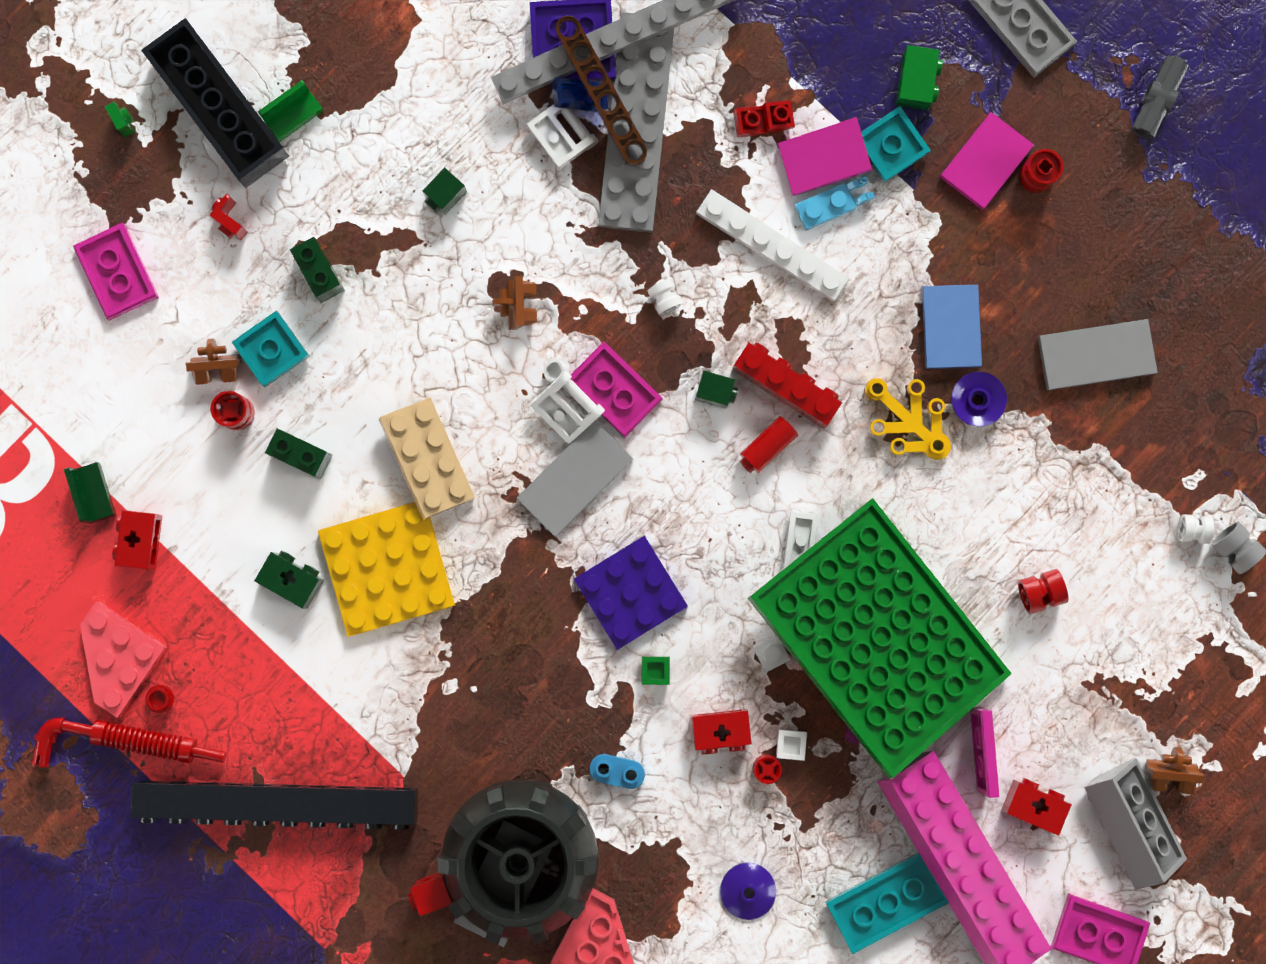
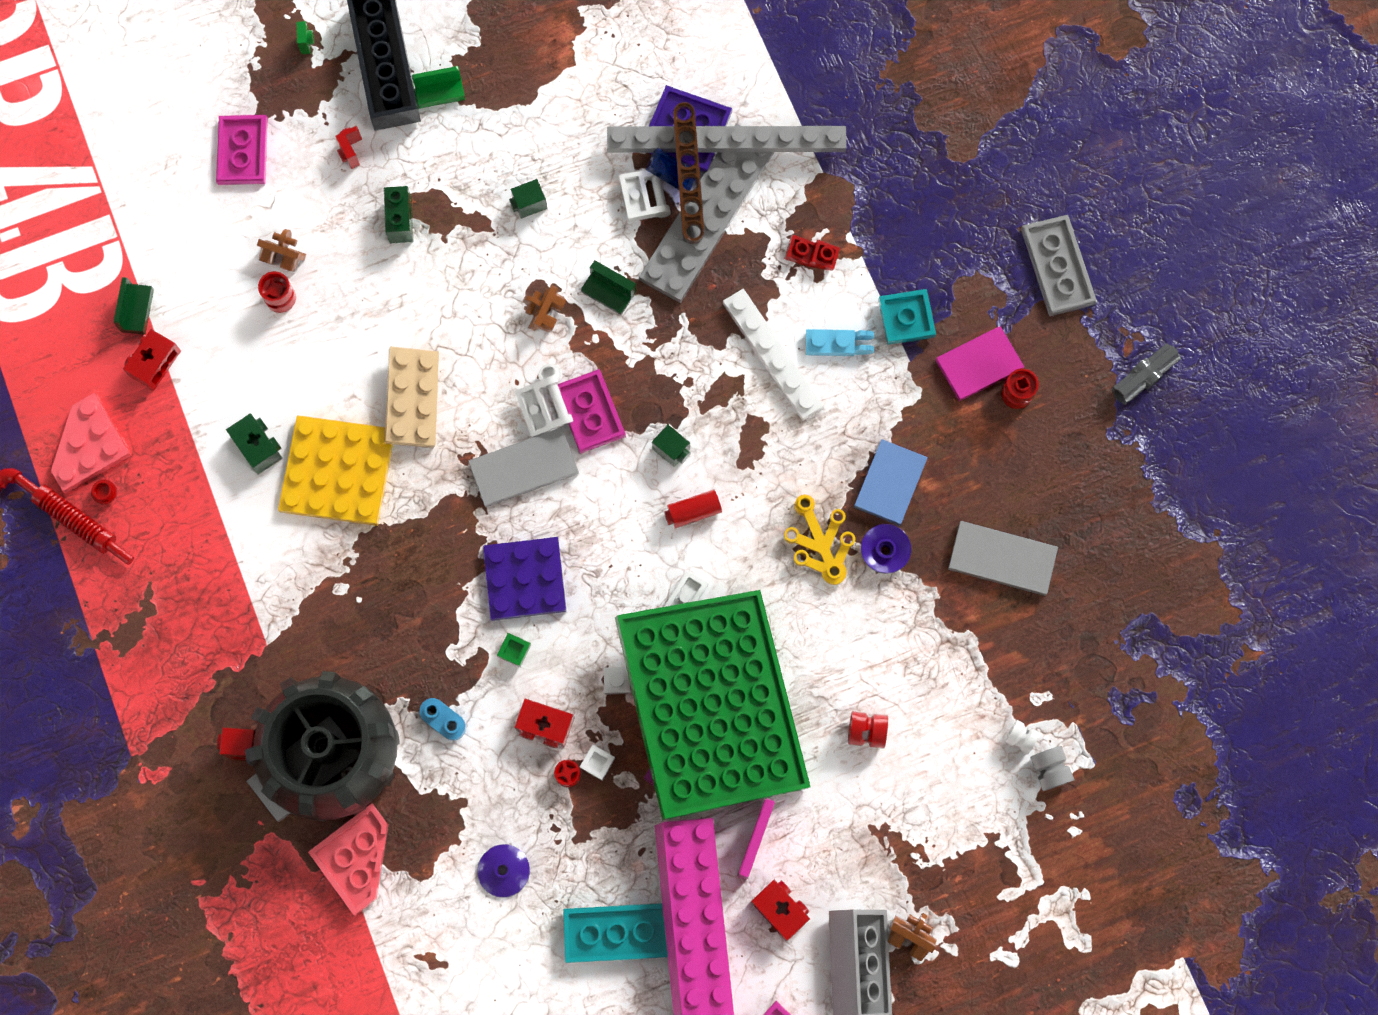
camera: 25 degrees right, 10 degrees down
black brick [131,780,418,830] -> none
teal plate [232,310,310,388] -> none
dark green brick [265,428,333,479] -> none
white wheel [647,279,684,316] -> none
red brick [732,342,843,429] -> none
dark pink tile [778,117,873,196] -> none
green brick [896,45,943,111] -> none
none -> dark green panel [581,260,637,315]

